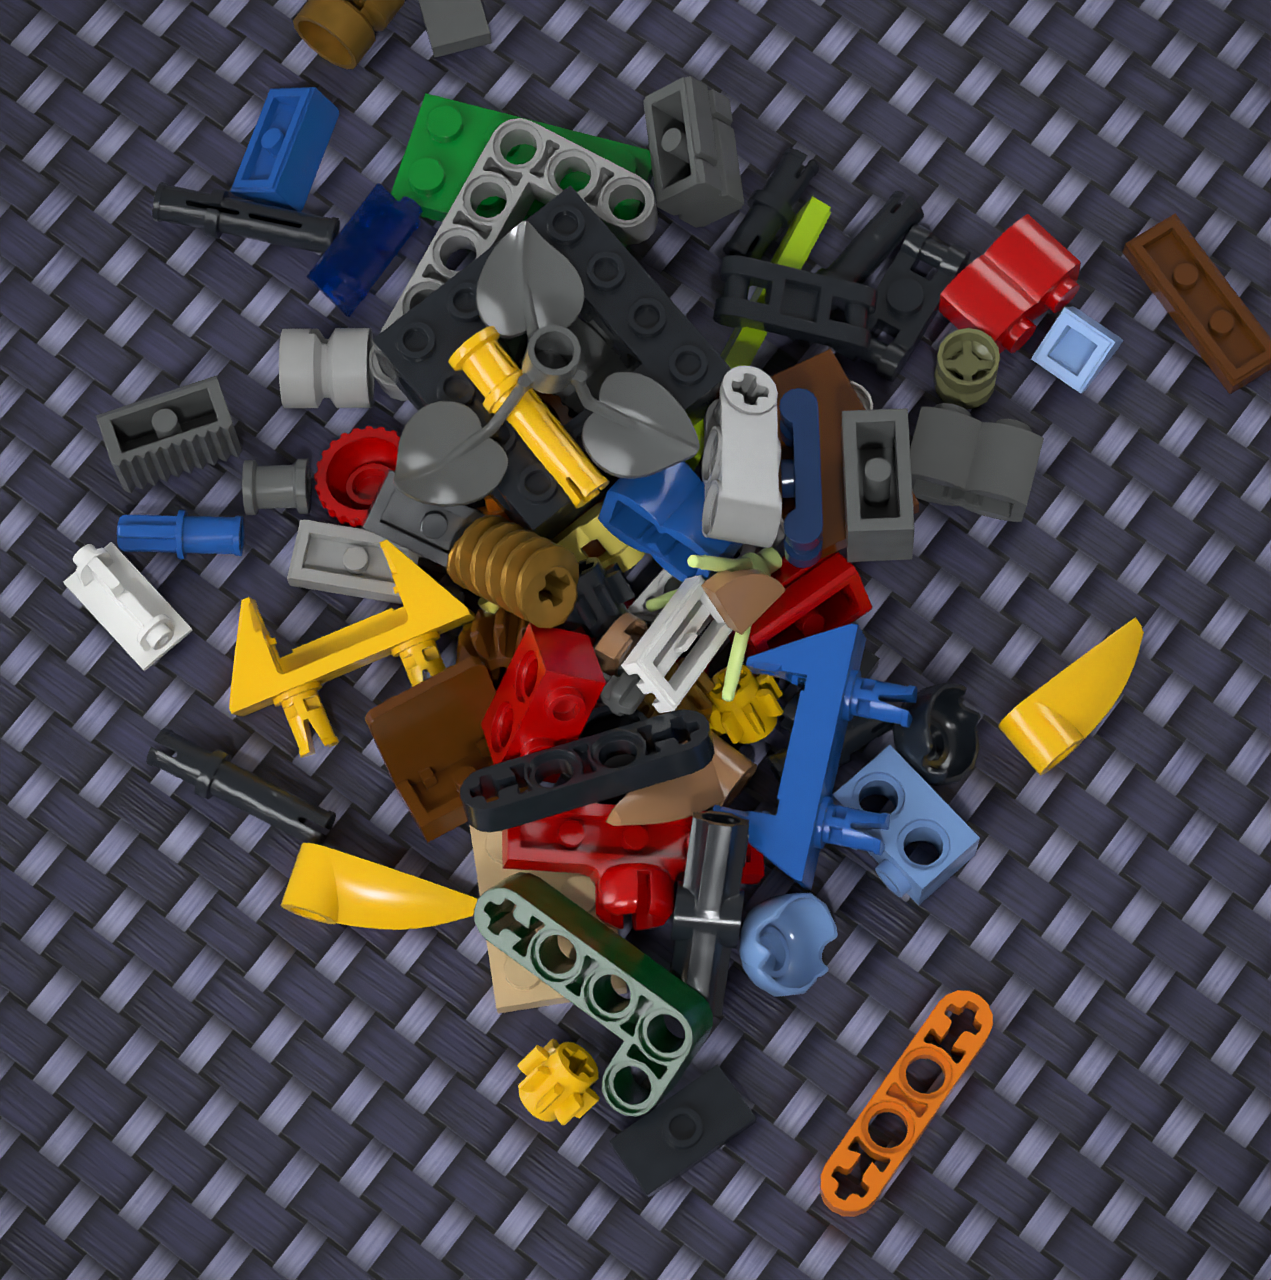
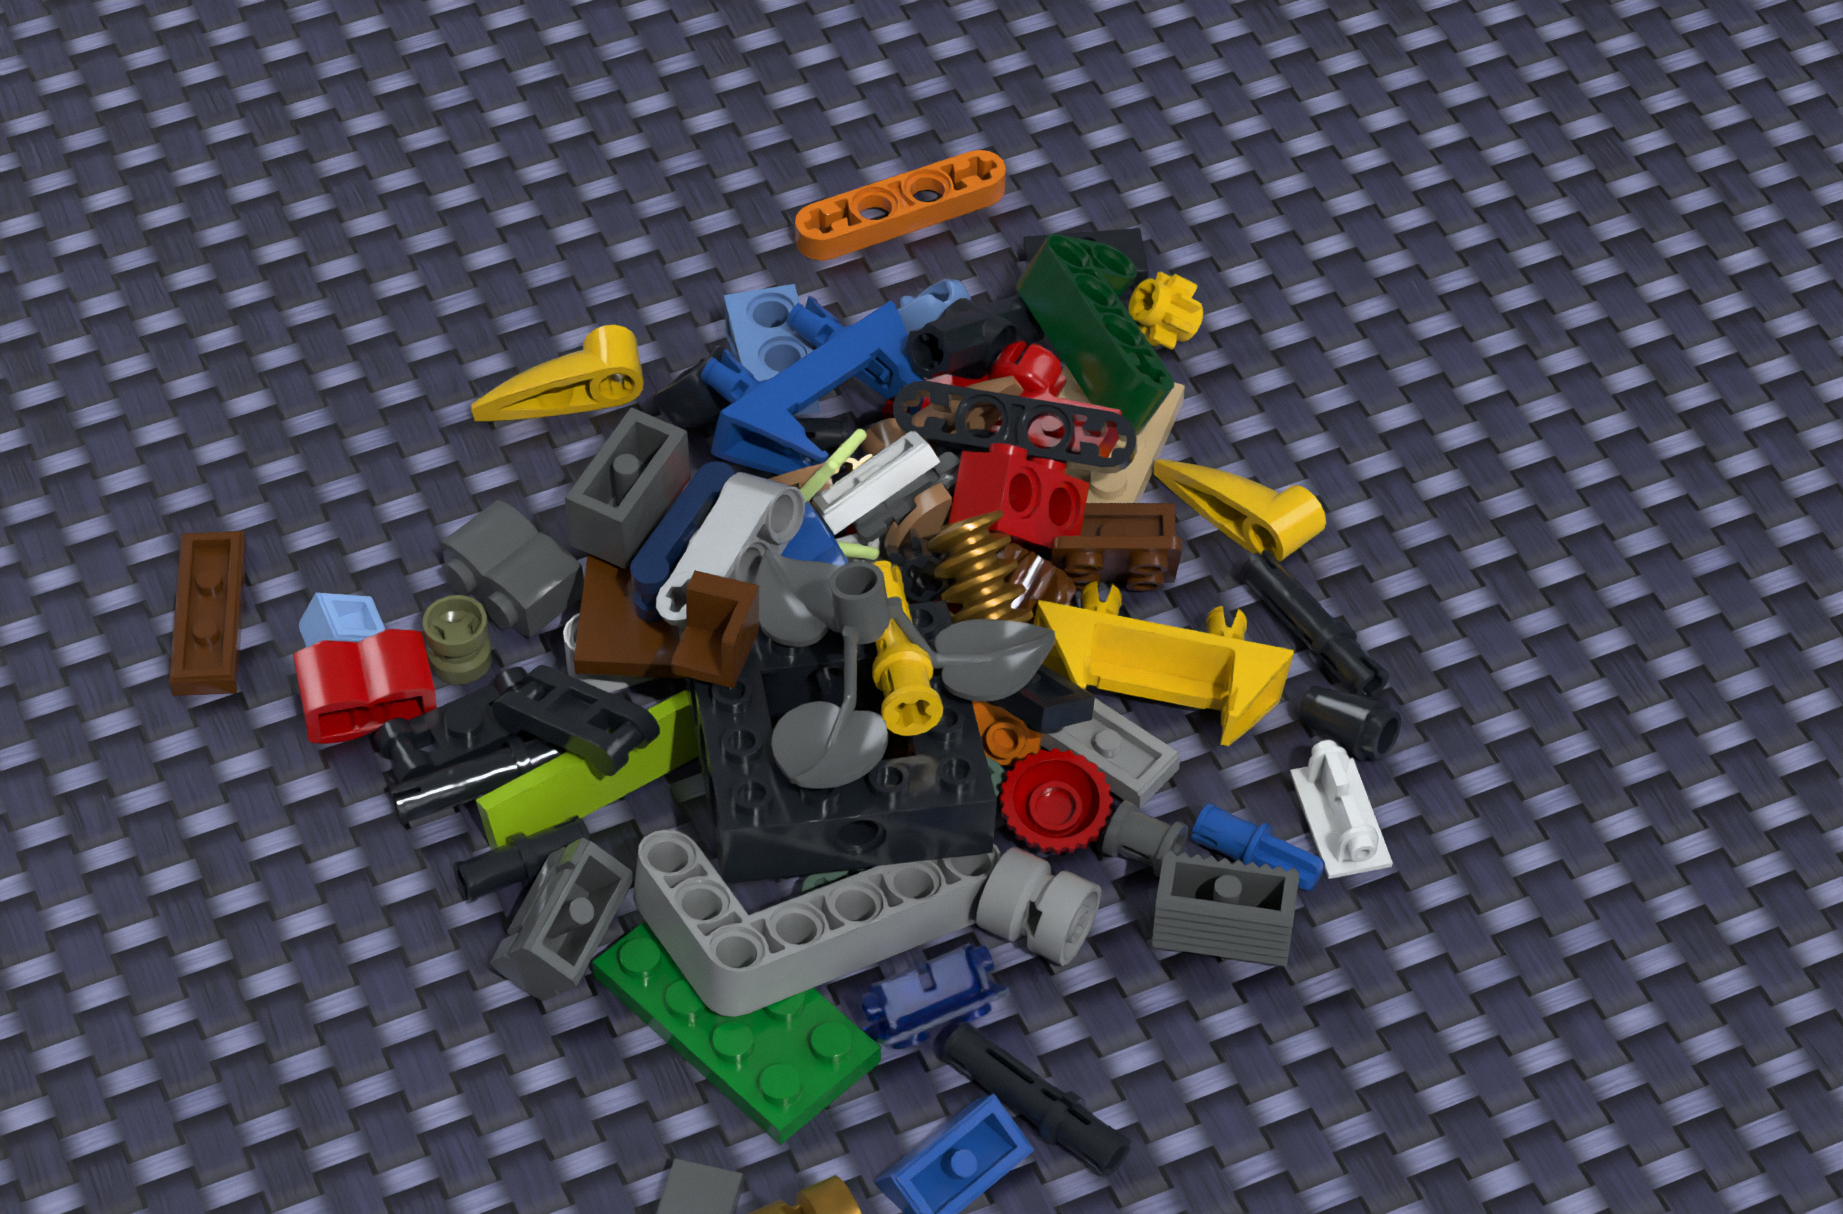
camera: 155 degrees left, 20 degrees down
none -> reddish brown panel [671,570,759,688]
none -> black cone [1299,685,1401,761]

